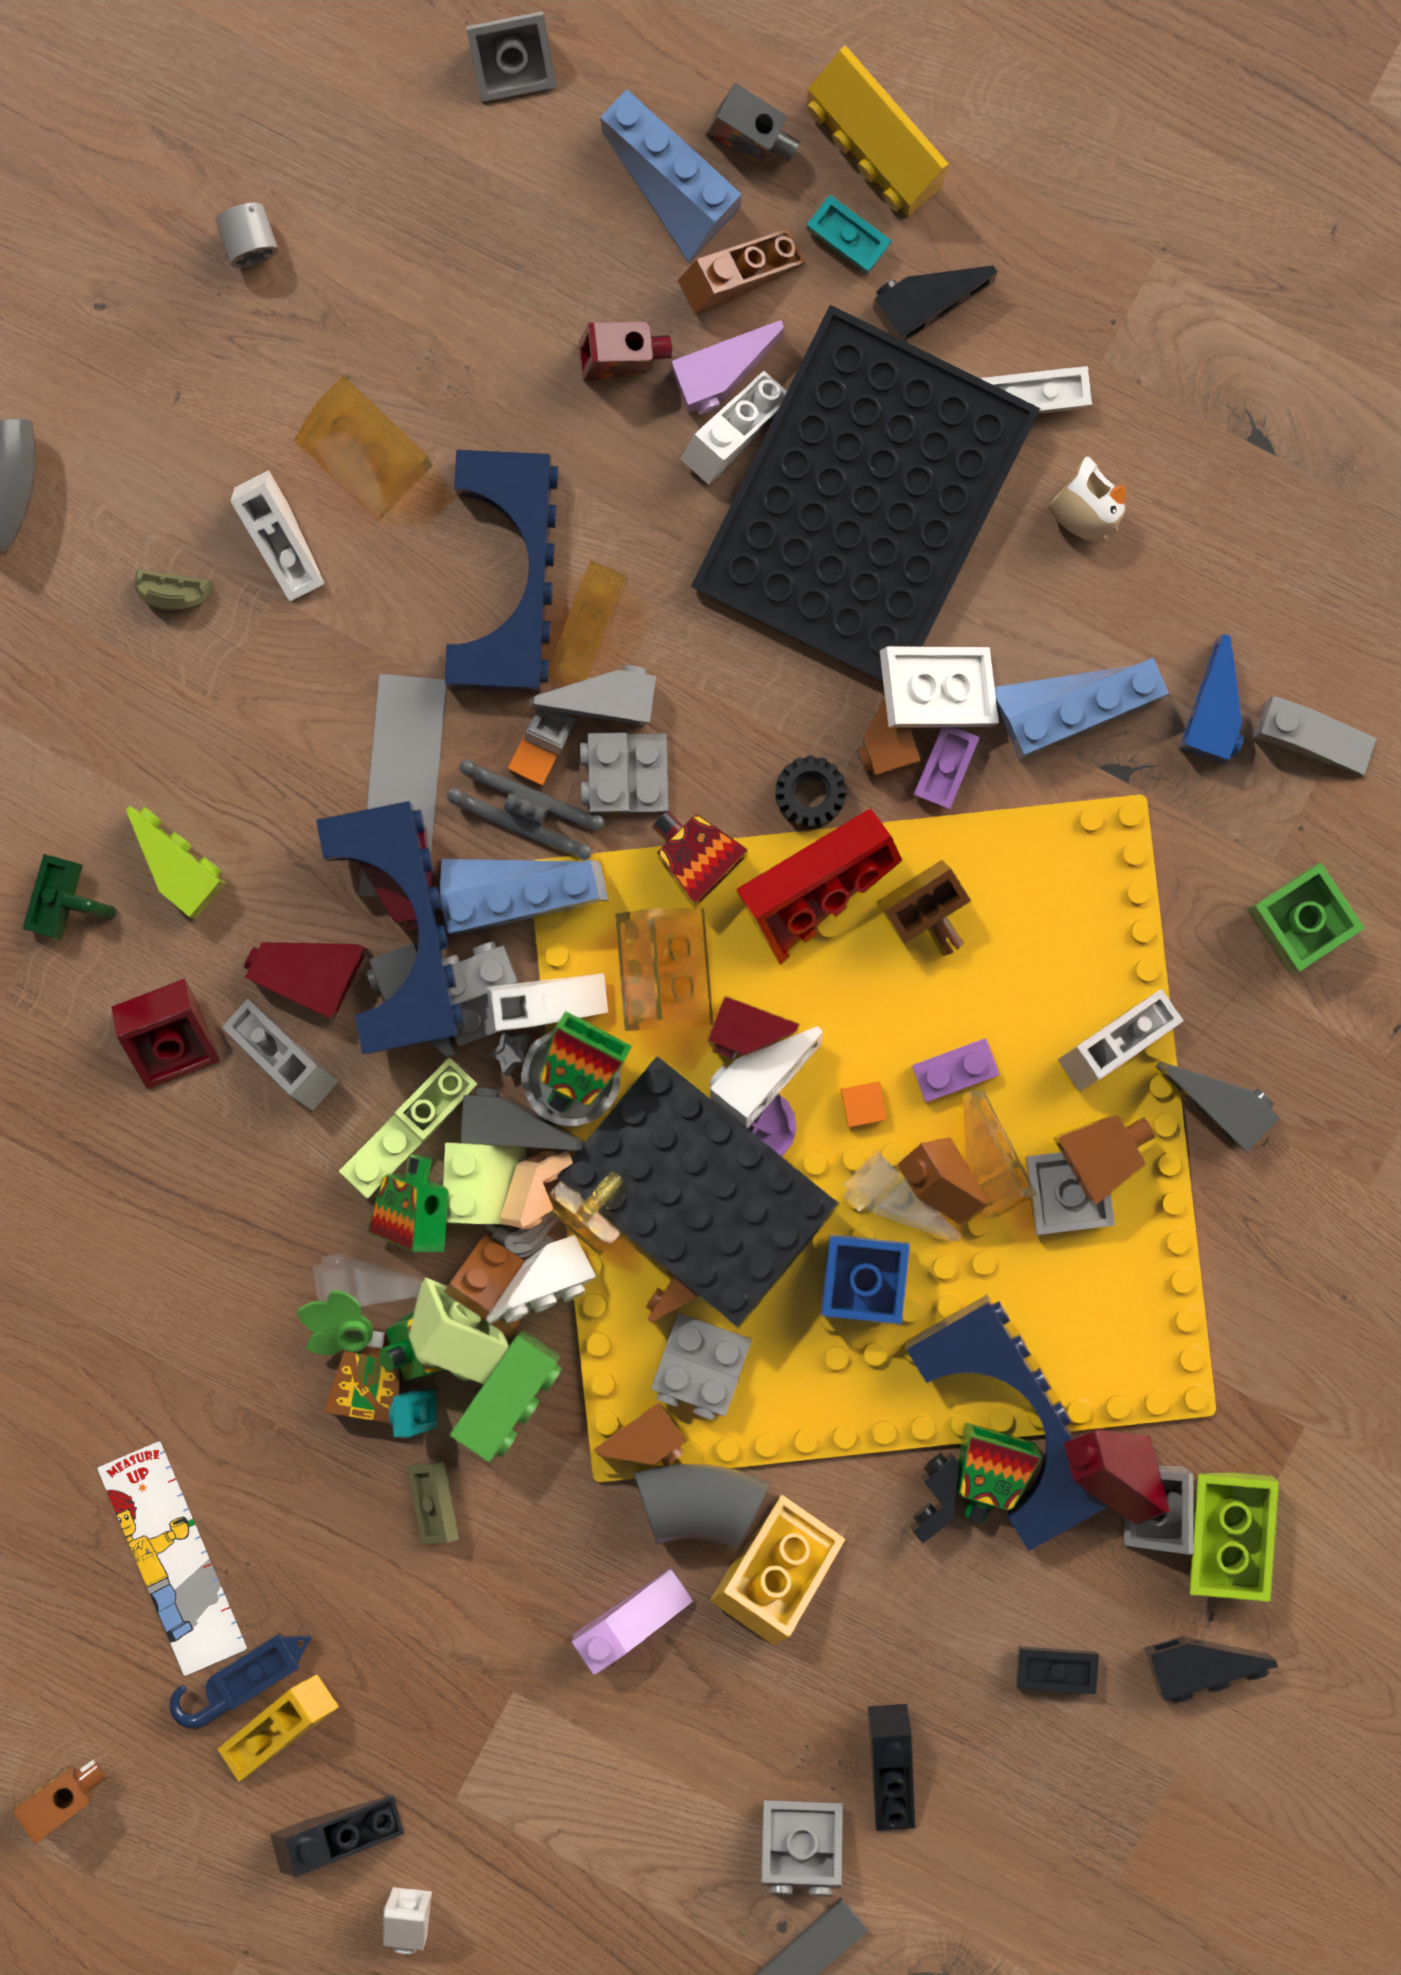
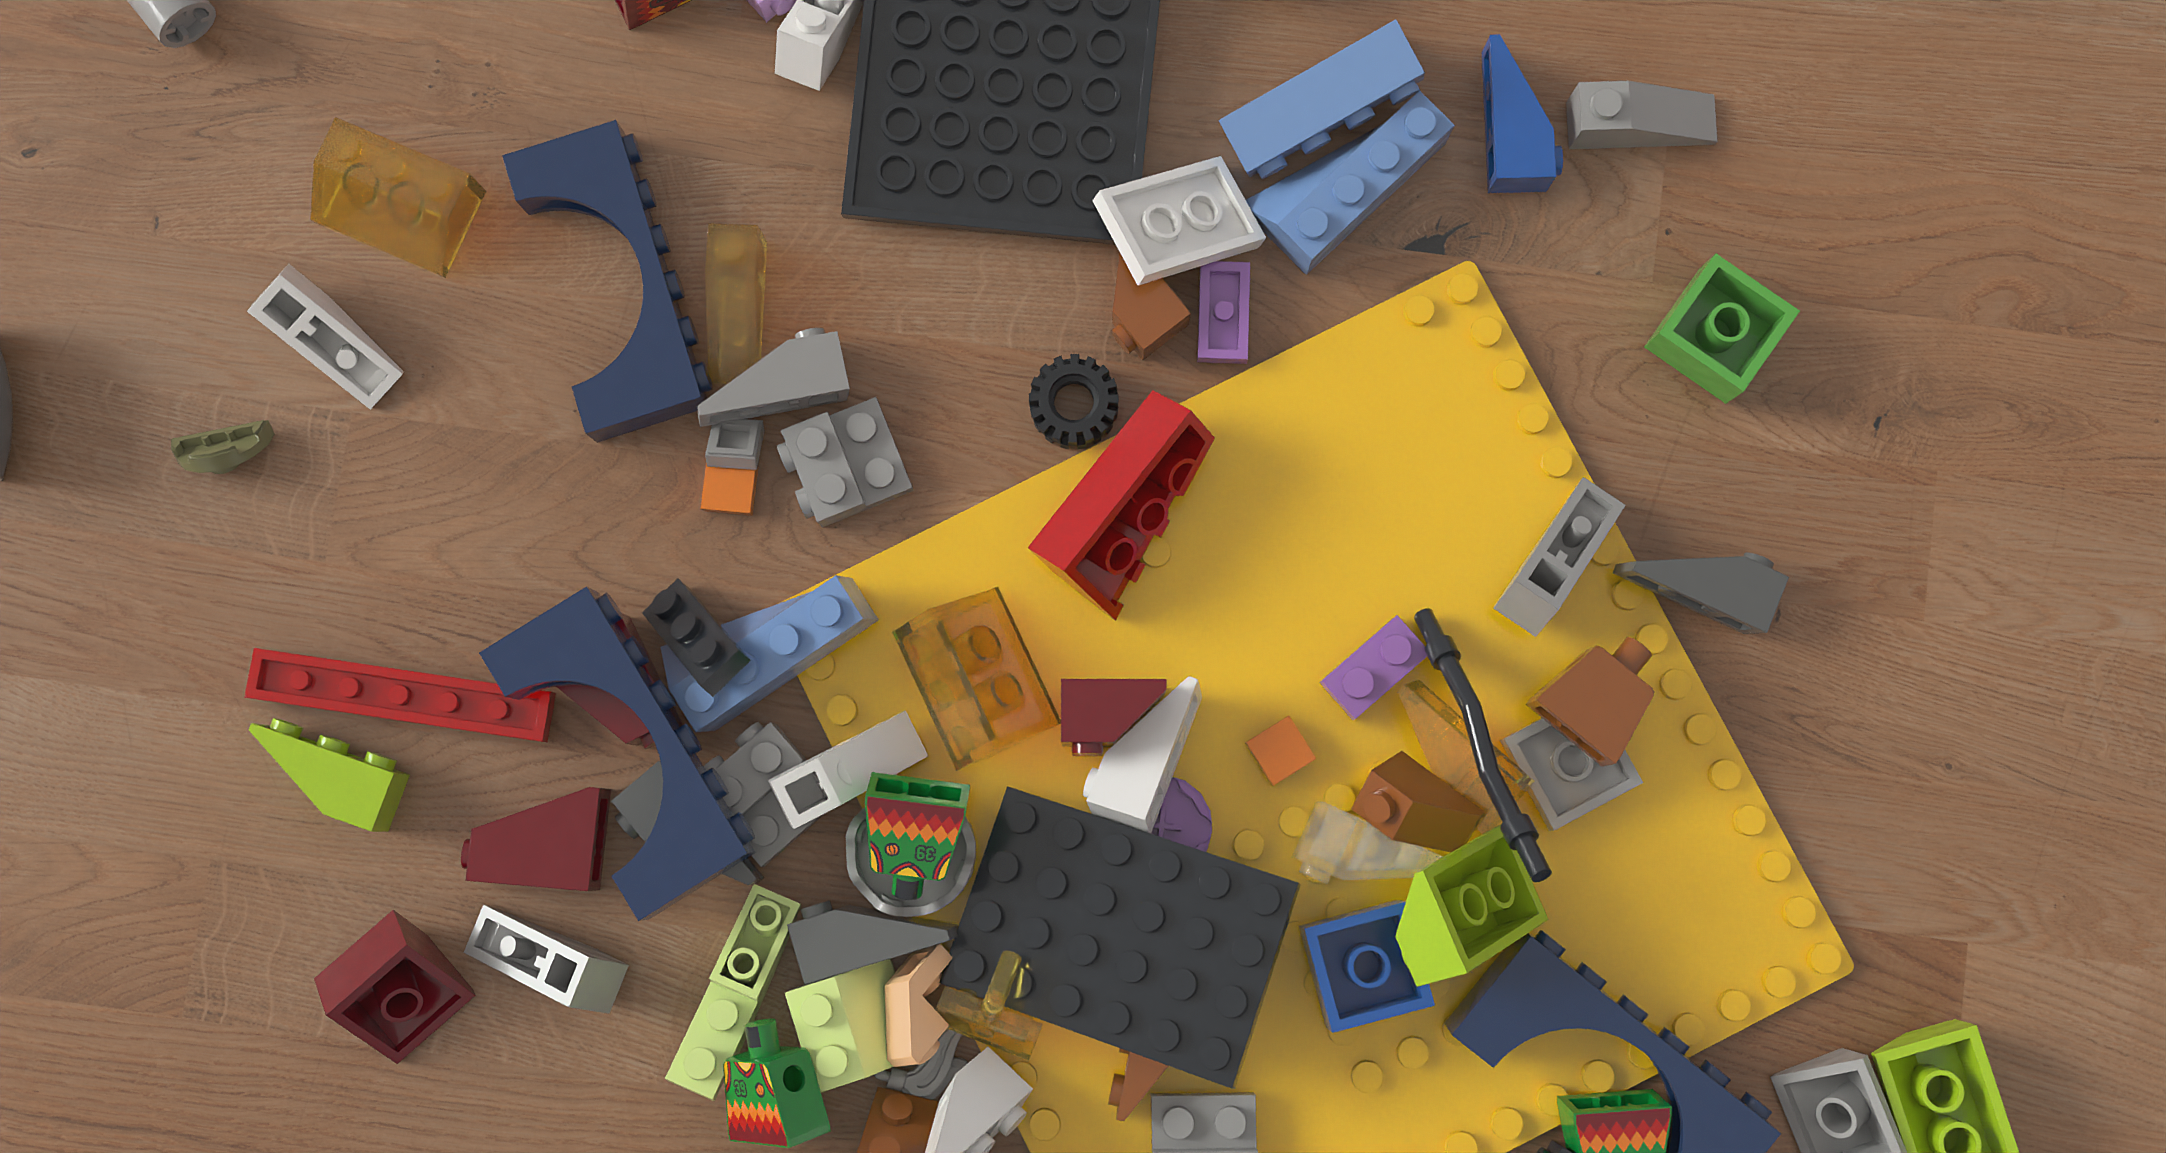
camera: 15 degrees left, 5 degrees down
dark green plate [22,854,116,940] -> none
light grey sticker [359,674,446,897] -> none
dark grey piece [447,759,605,860] -> none
light grey piece [489,1031,530,1076] -> none
torso [652,811,748,908] -> none
reddish brown brick [876,860,971,956] -> none
dark red slope [1064,1430,1170,1524] -> none
none -> red plate [244,648,556,743]
none -> black plate [642,578,751,697]
none -> medium blue wedge [1219,19,1425,179]
none -> lime slope [1395,824,1549,987]
none -> black bar [1414,608,1552,882]

